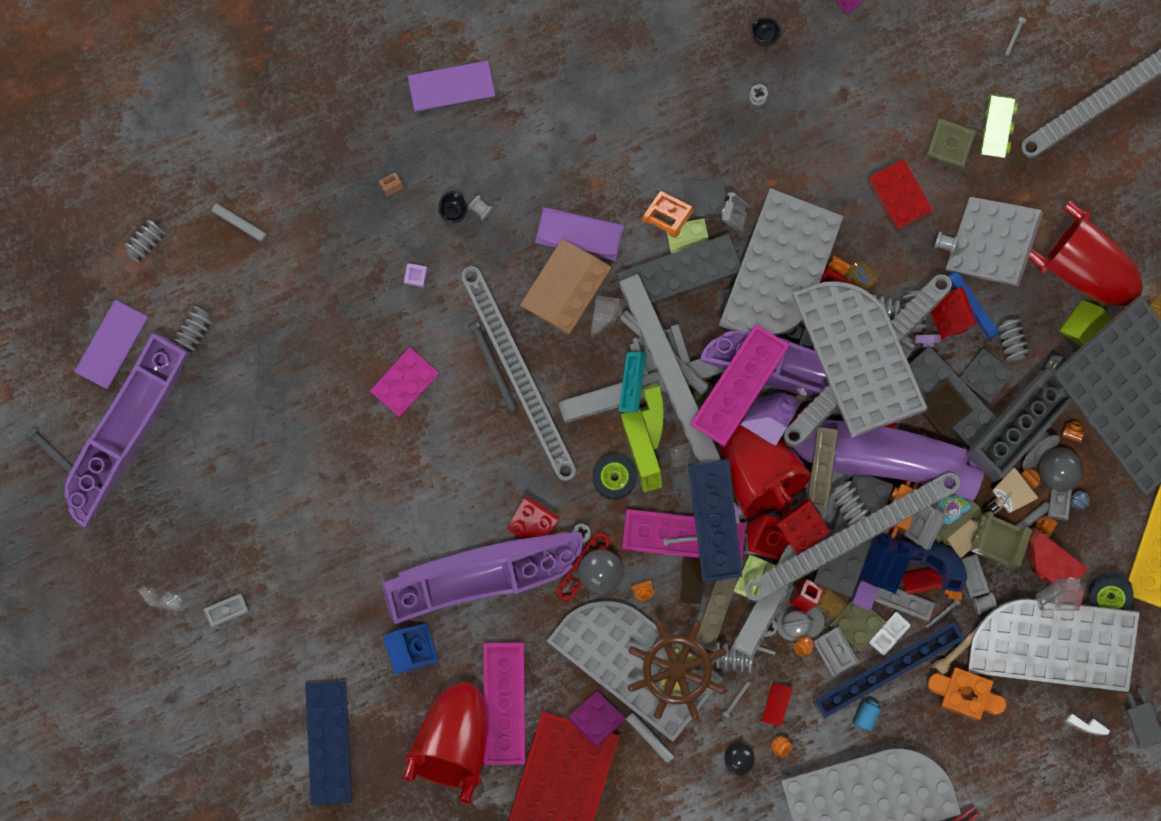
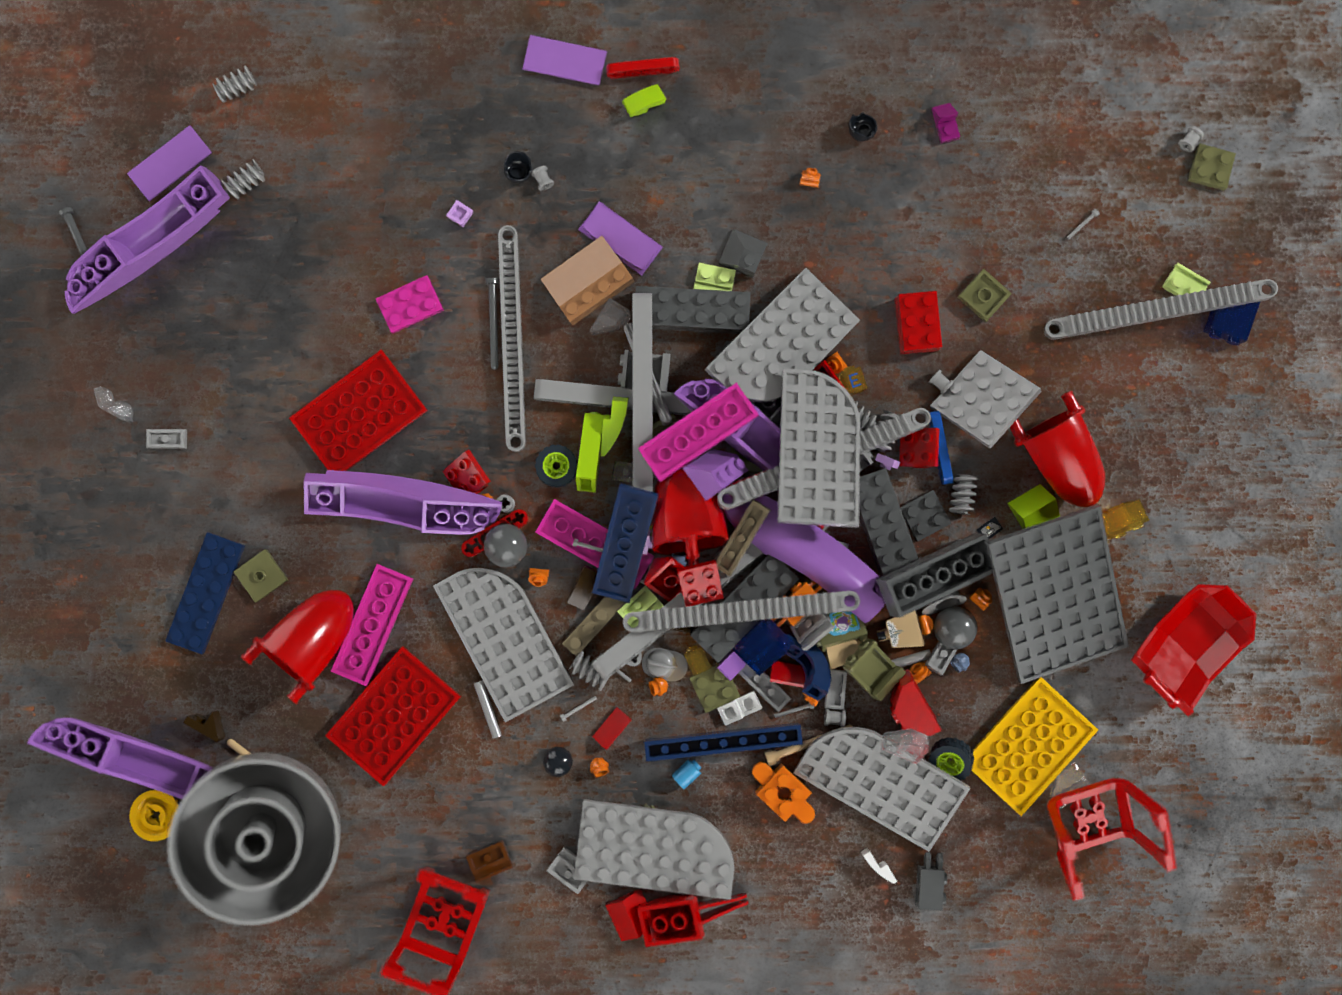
camera: 20 degrees right, 5 degrees up
light grey piece [212,203,267,242] -> none
nougat slope [378,173,404,197] -> none
blue slope [383,623,439,675] -> none
magenta plate [568,691,626,747] -> none
teal plate [619,352,647,413] -> none
reddish brown brick [628,620,727,720] -> none
orange plate [642,191,694,238] -> none
light grey plate [722,193,749,232] -> none
light grey bush [749,84,768,106] -> none
red brick [790,579,823,613] -> none
light grey plate [813,627,859,676] -> none
light grey piece [831,481,868,527] -> none
dark brown plate [922,380,973,437] -> none
wedge [980,93,1018,158] -> none
none -> olive plate [233,549,289,603]
none -> red plate [289,349,428,471]
none -> red beam [606,57,680,79]
none -> lime slope [622,84,666,117]
none -> orange plate [800,168,821,188]
none -> yellowish green plate [1162,263,1211,296]

